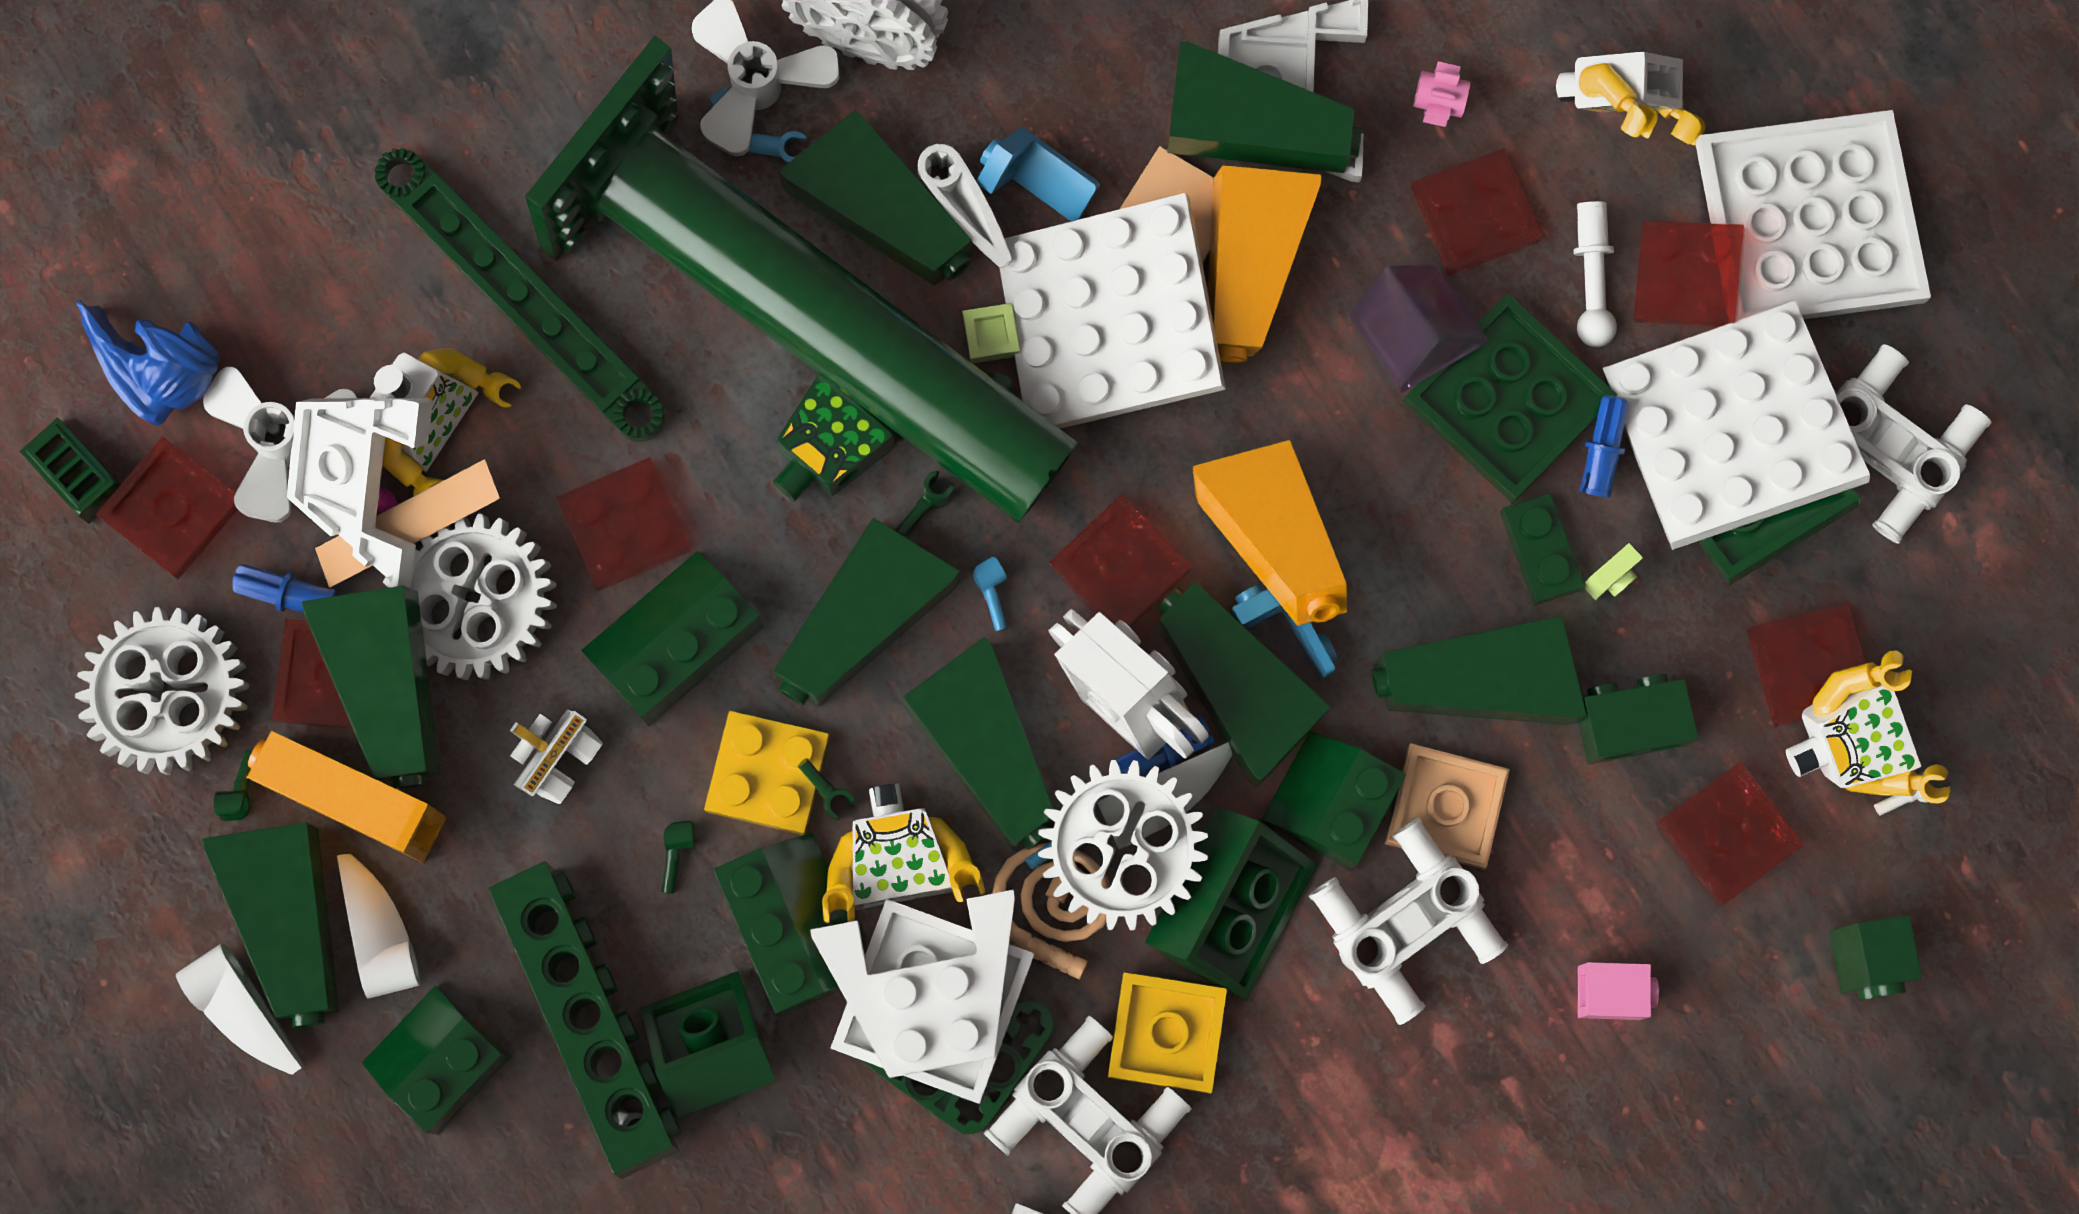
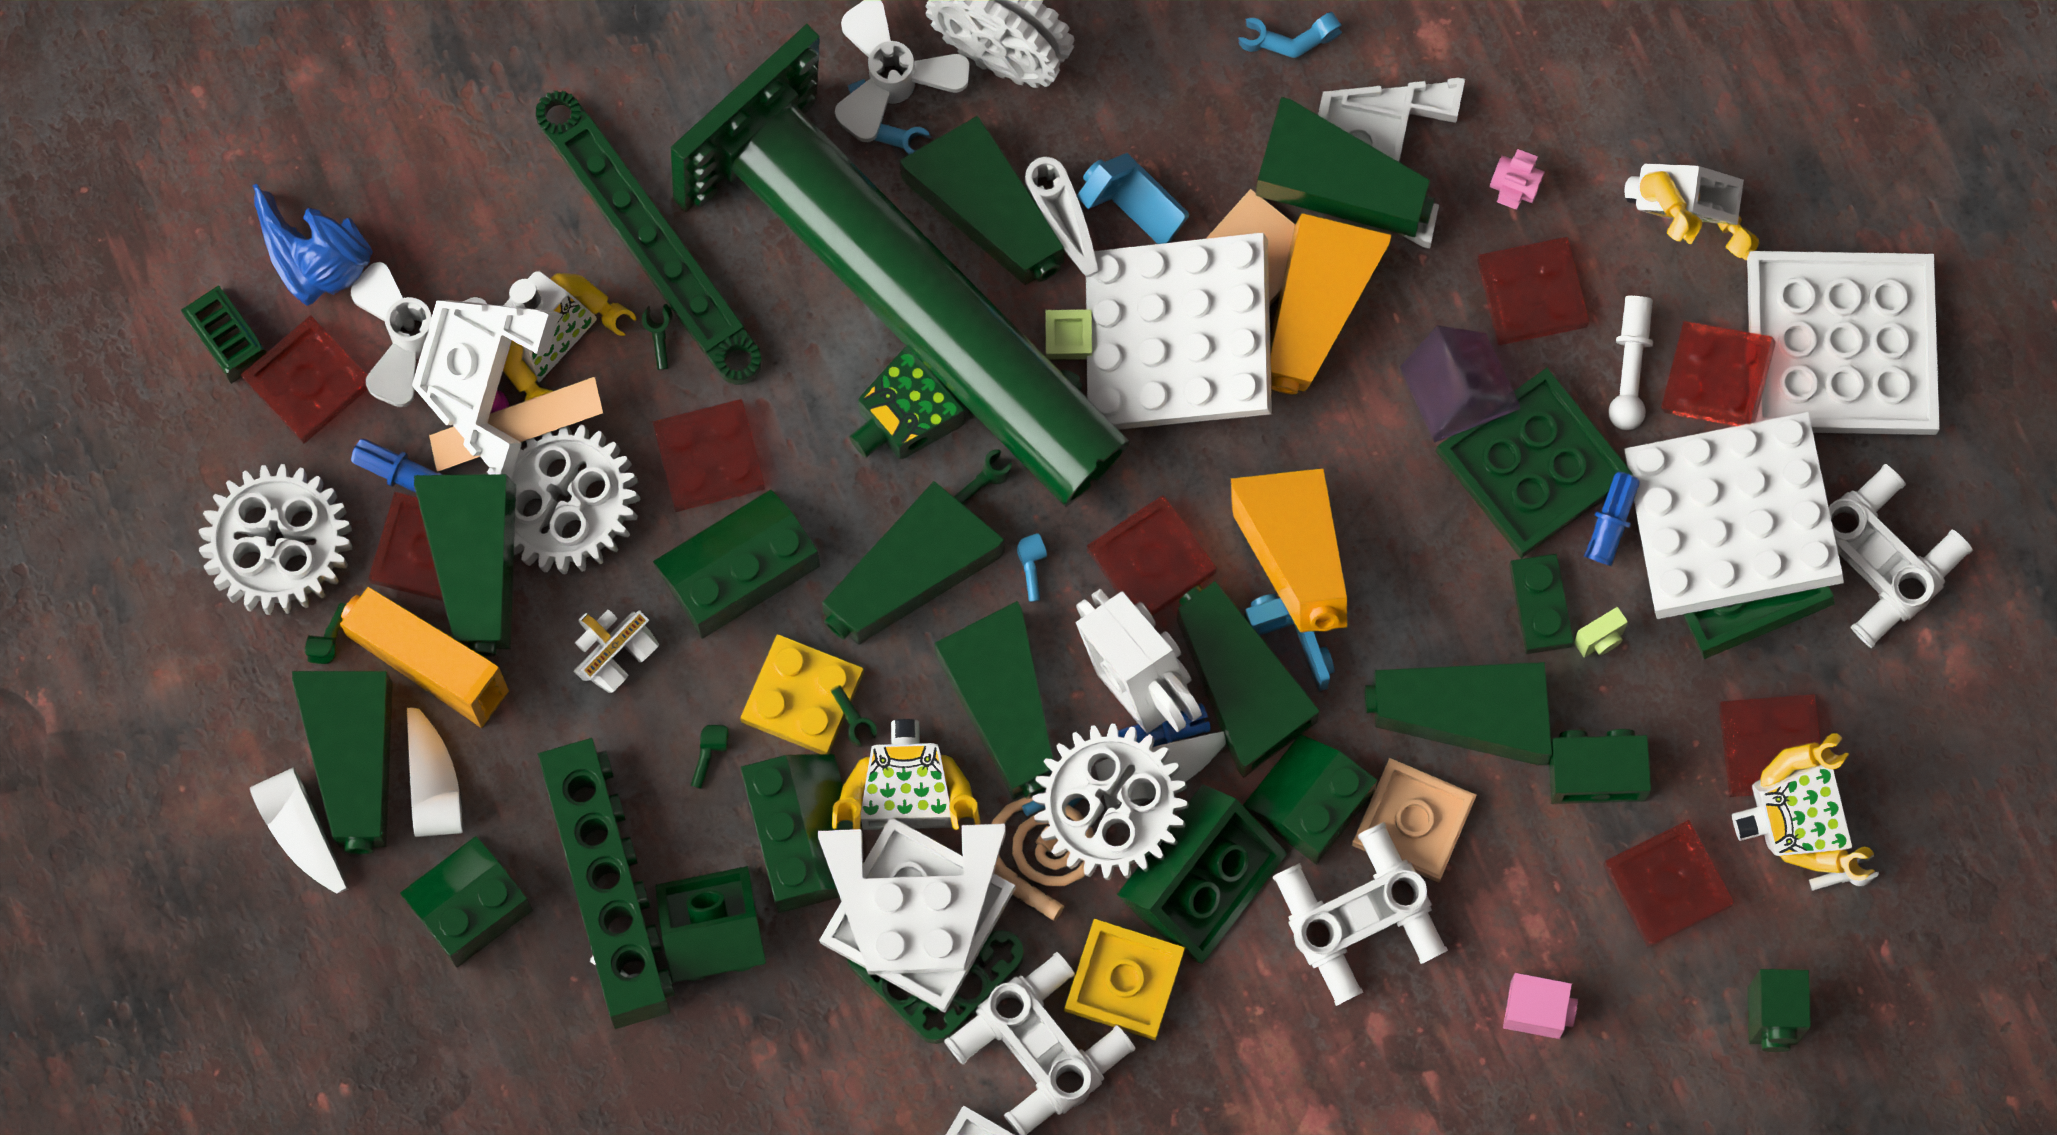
camera: 15 degrees right, 5 degrees down
none -> dark green hand [642,304,673,370]

